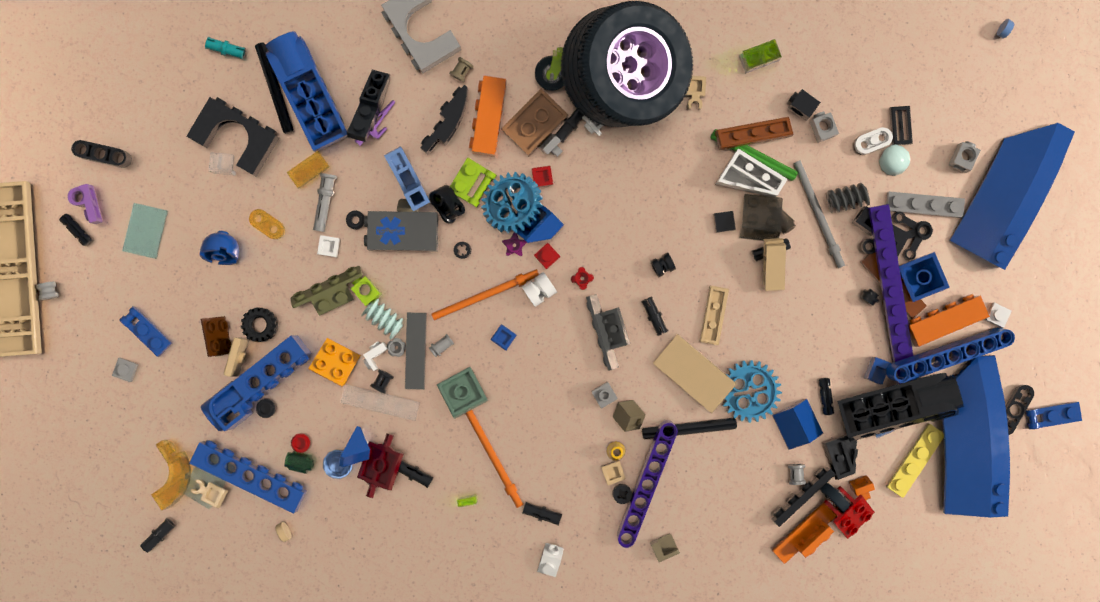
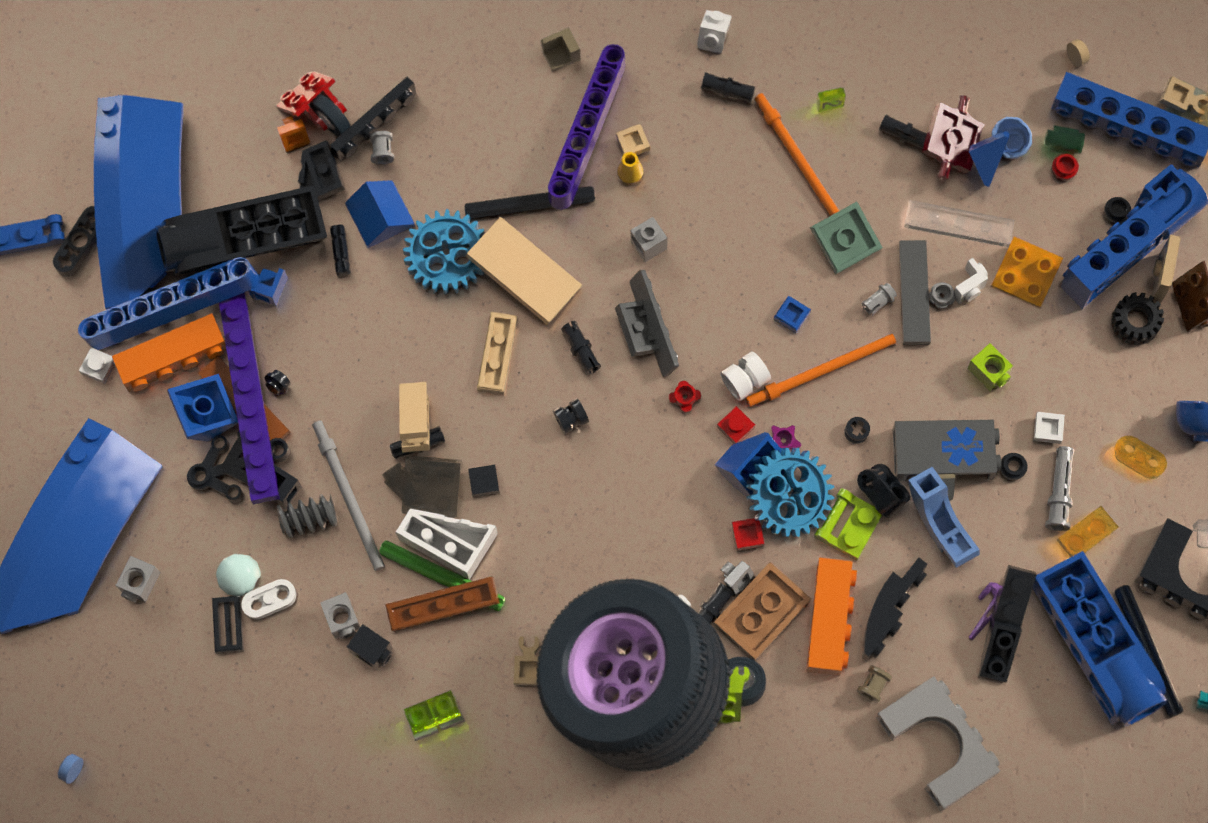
camera: 175 degrees left, 15 degrees down
olive bracket [290,266,363,316] -> none
light aqua piece [361,299,403,340] -> none
black bush [370,369,394,394] -> none
black wheel [612,484,632,504] -> none
dark tan panel [613,400,646,432] -> none
orange bracket [772,499,840,564] -> none
light grey plate [886,191,965,218] -> none
light yellow plate [886,423,944,498] -> none

